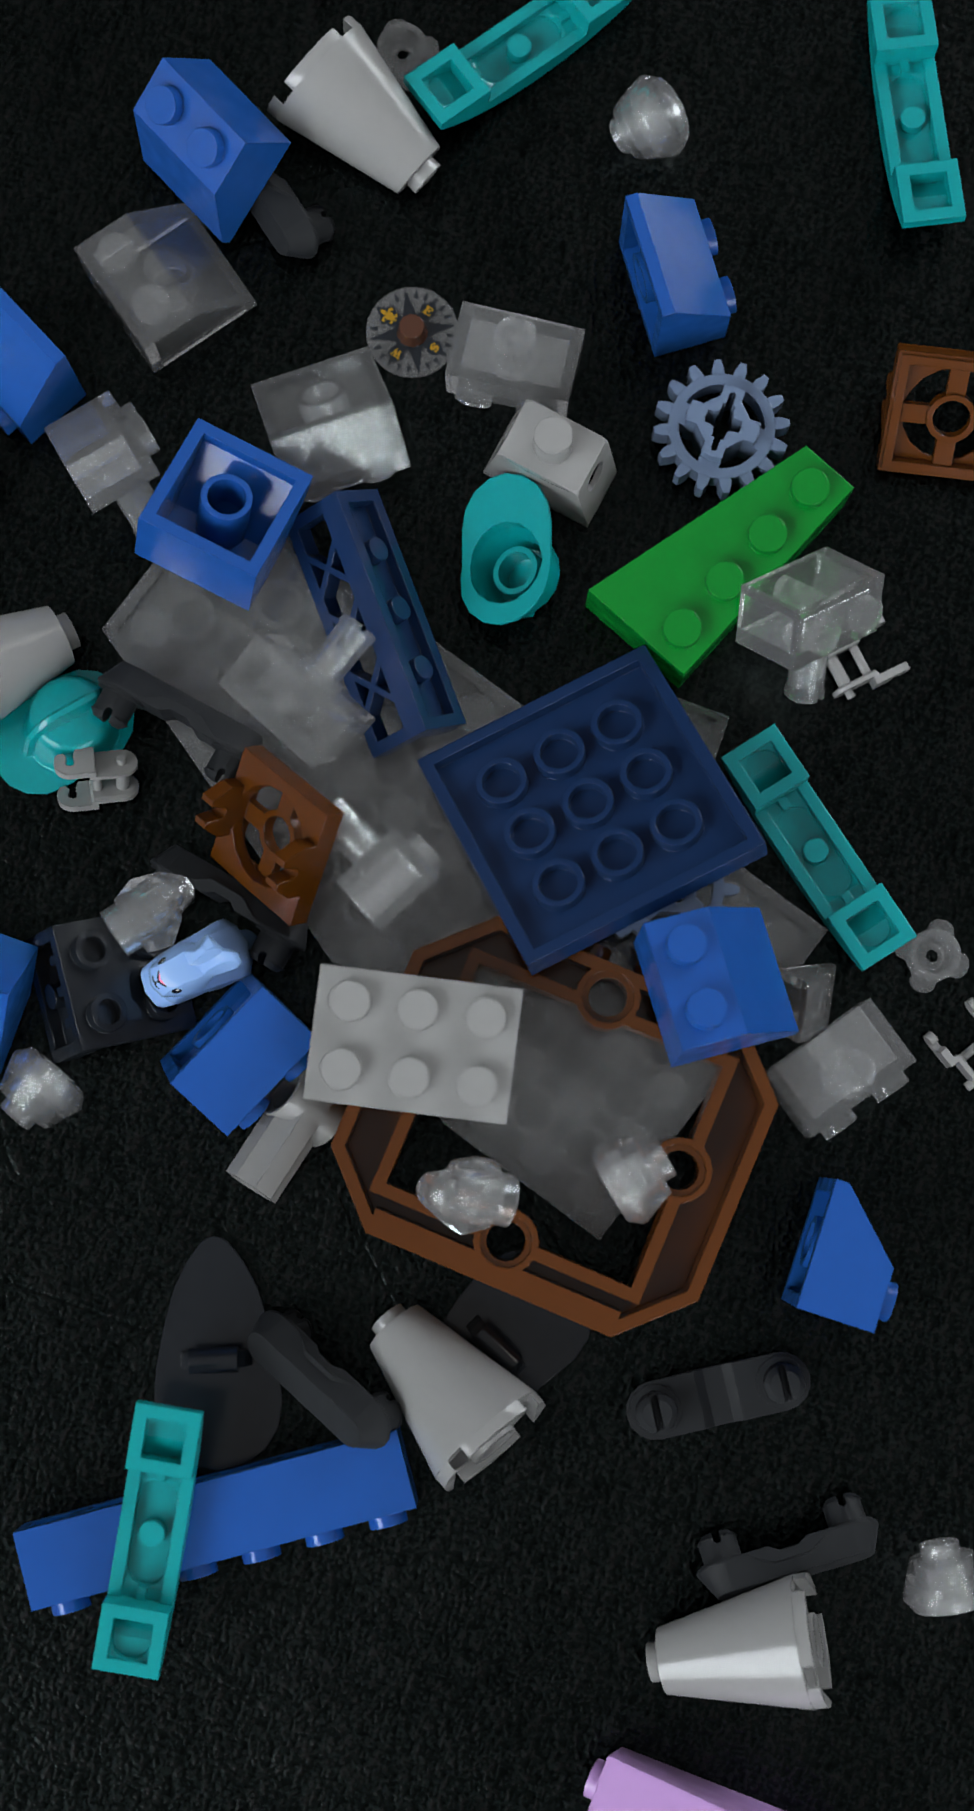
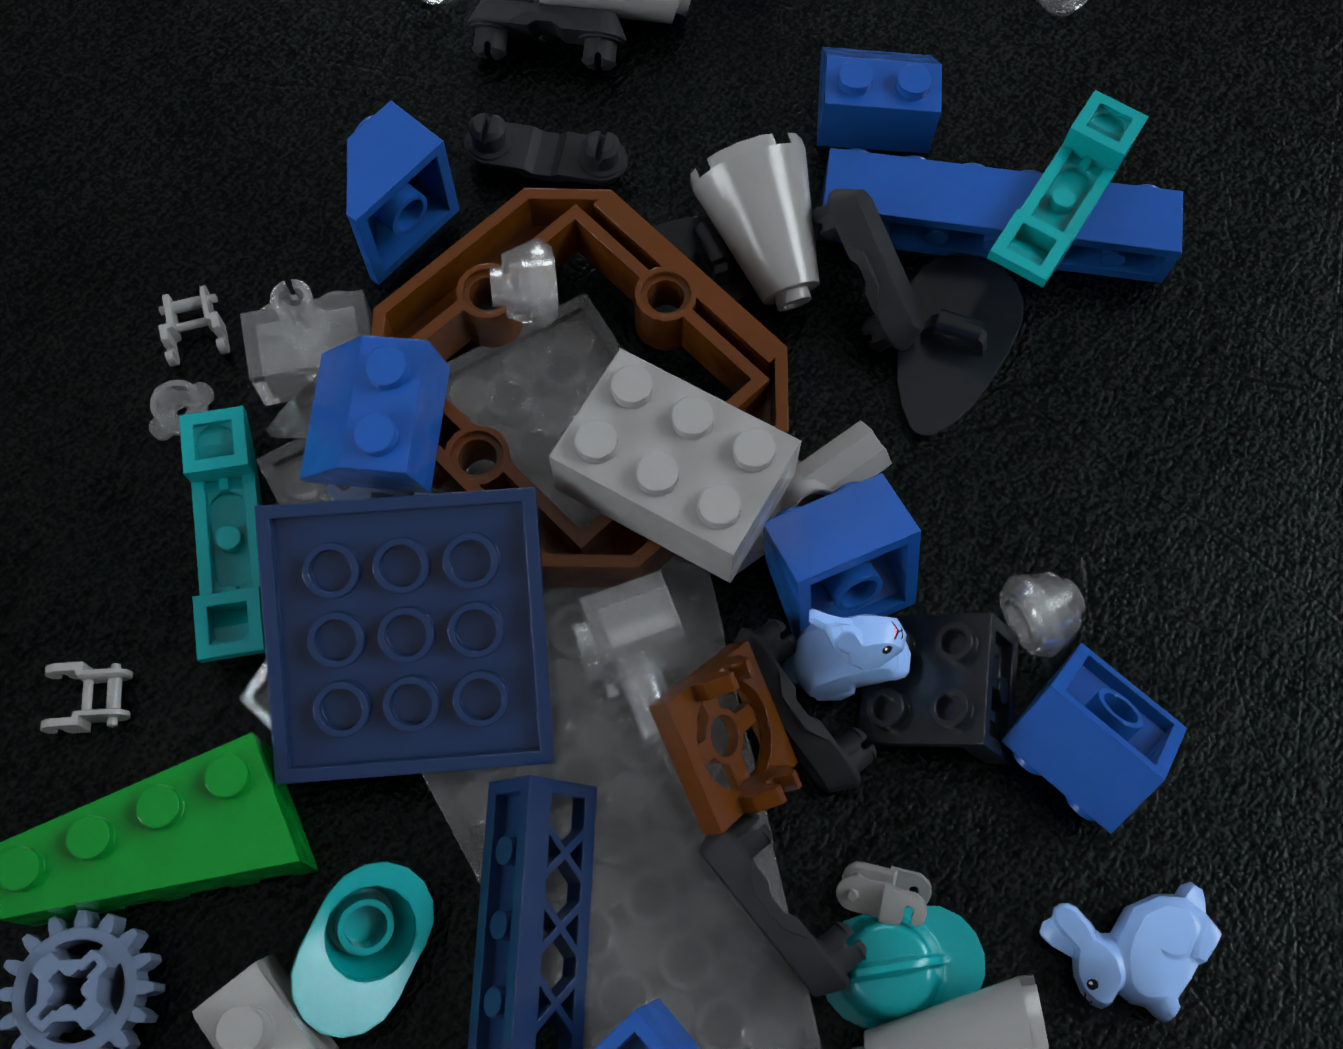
camera: 160 degrees left, 15 degrees down
clear rock [99,872,195,956] -> none
clear brick [218,613,376,770] -> none
clear rock [416,1156,519,1235] -> none
clear brick [735,546,885,704] -> none
none -> blue slope [817,47,942,153]

